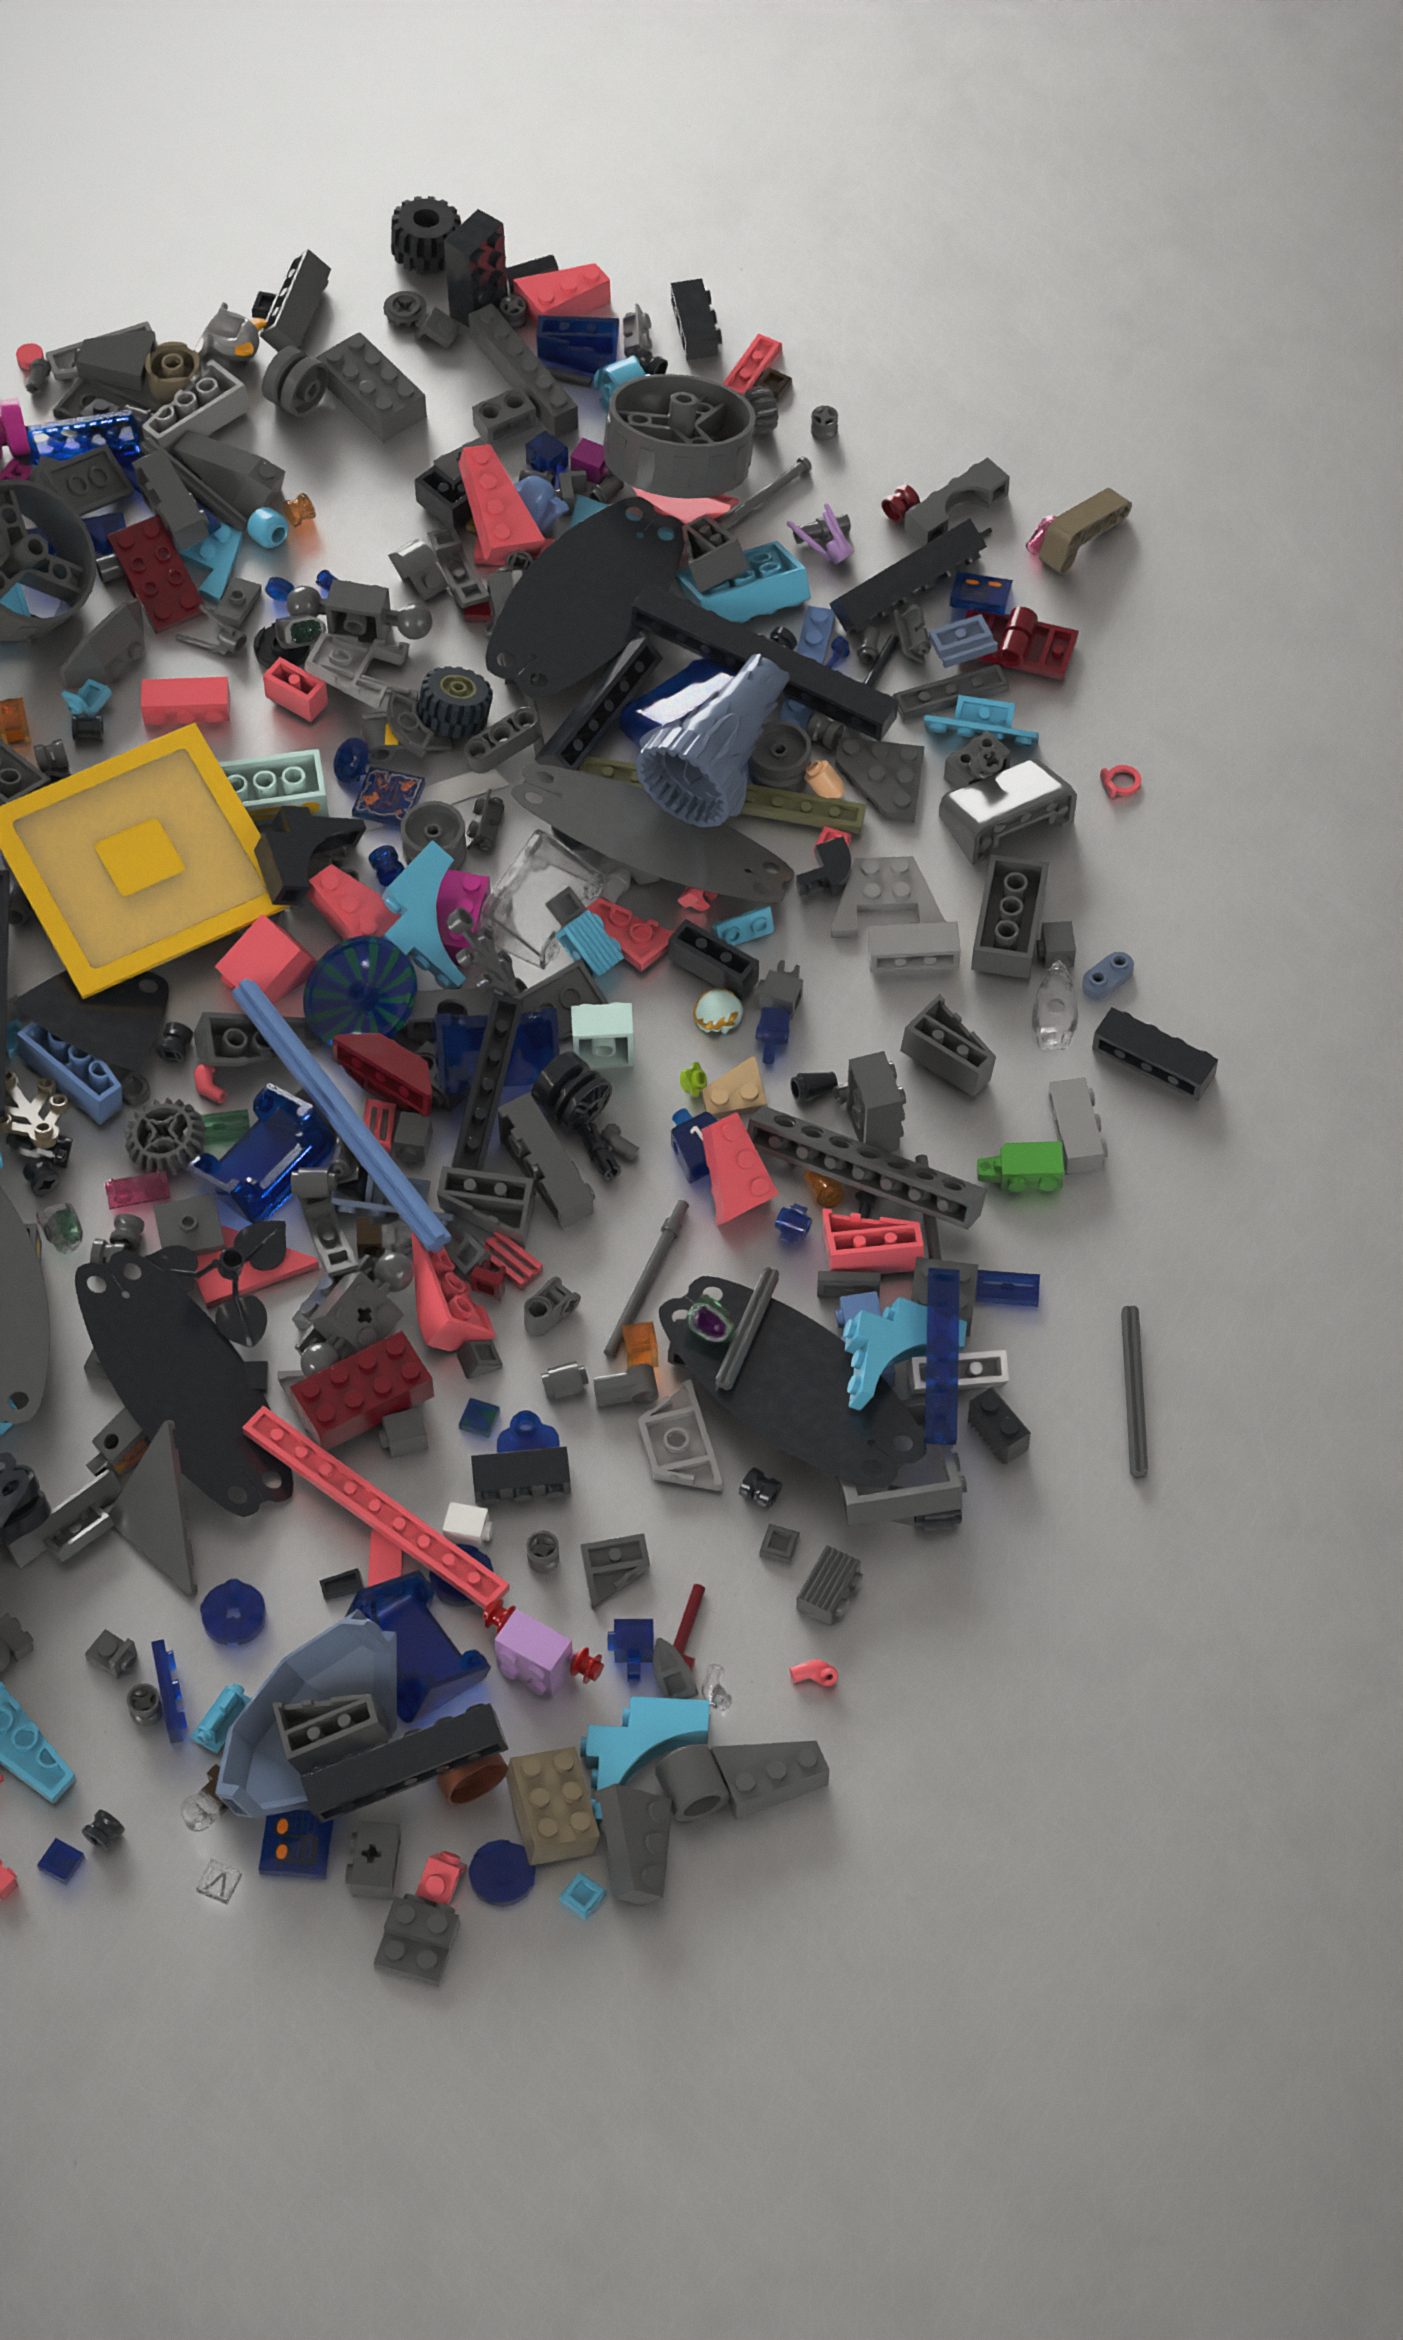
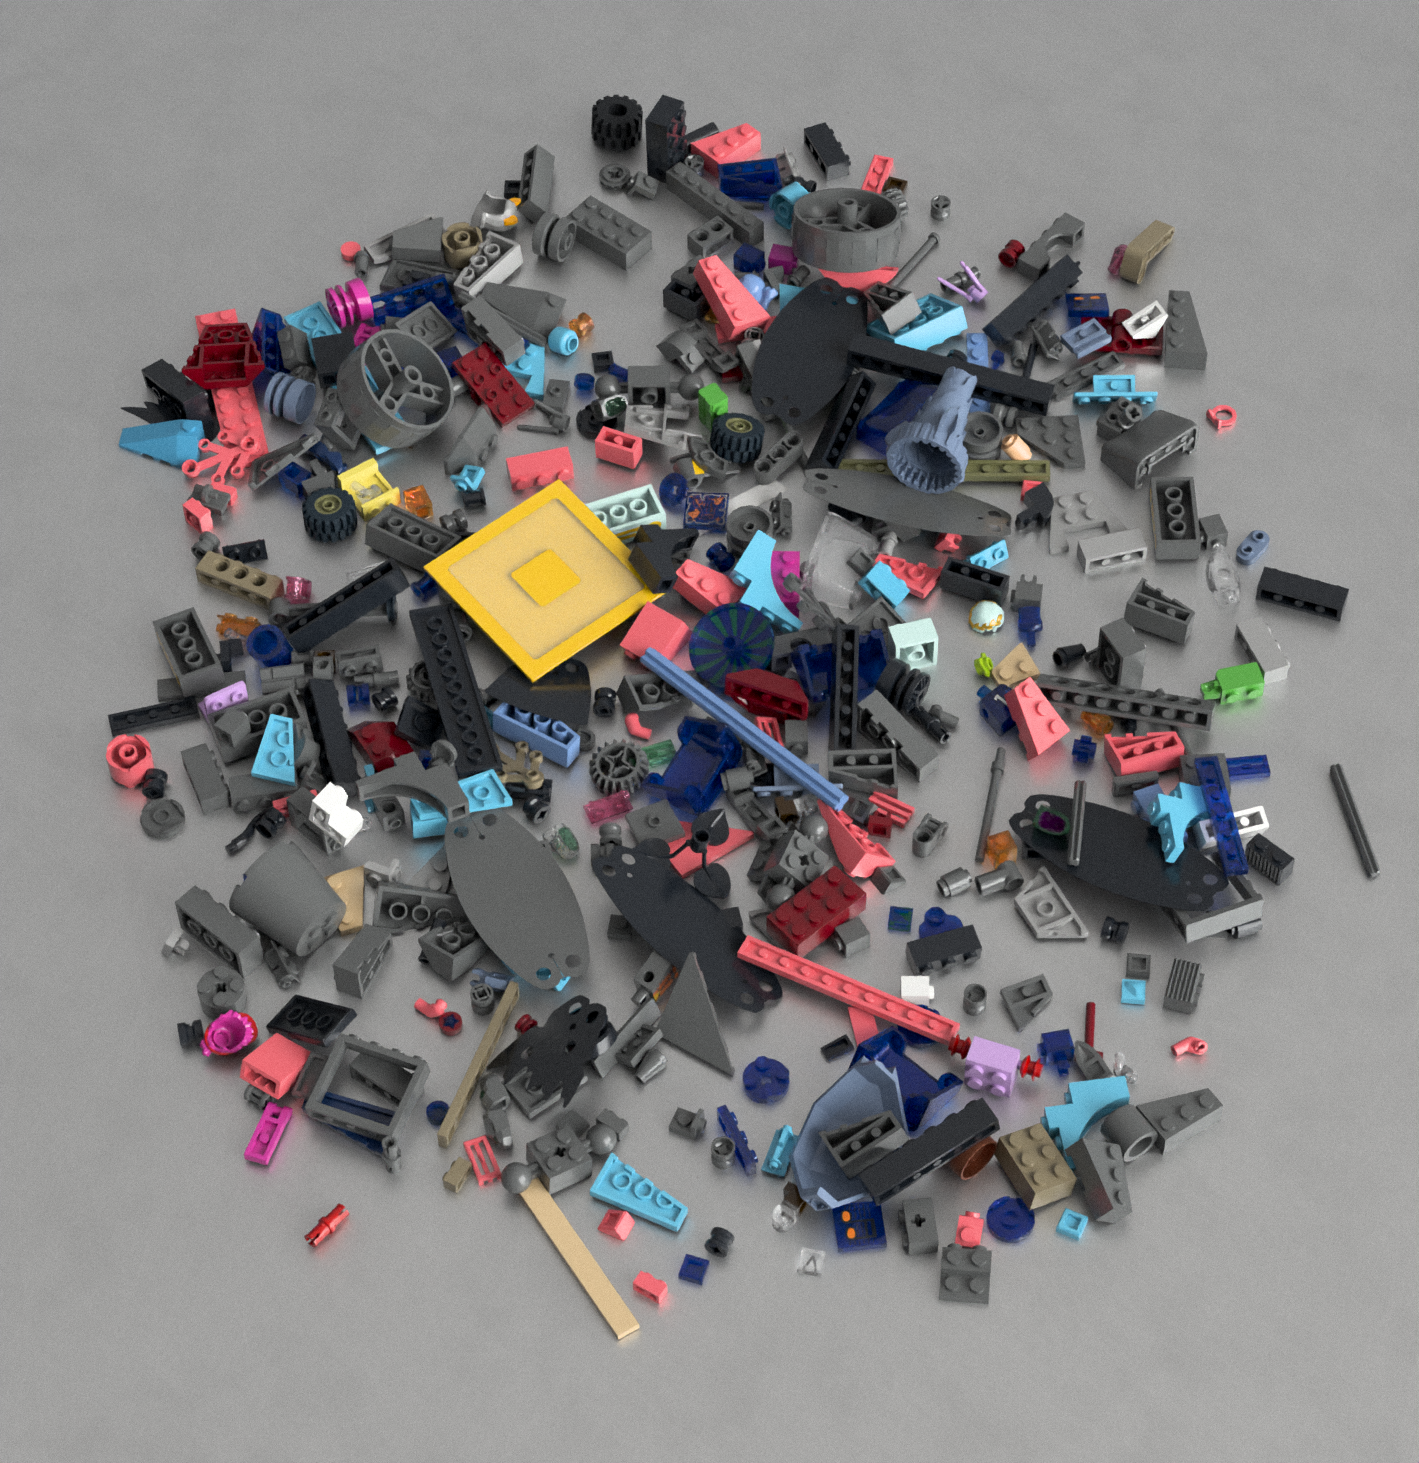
camera: 10 degrees left, 5 degrees down
none -> black tile [591,351,615,373]
none -> dark grey cone [633,1049,668,1084]
none -> bright green brick [698,383,728,433]
none -> medium azure tile [1121,979,1146,1005]
none -> white slope [1122,300,1168,339]
none -> dark grey wedge [1164,290,1208,370]

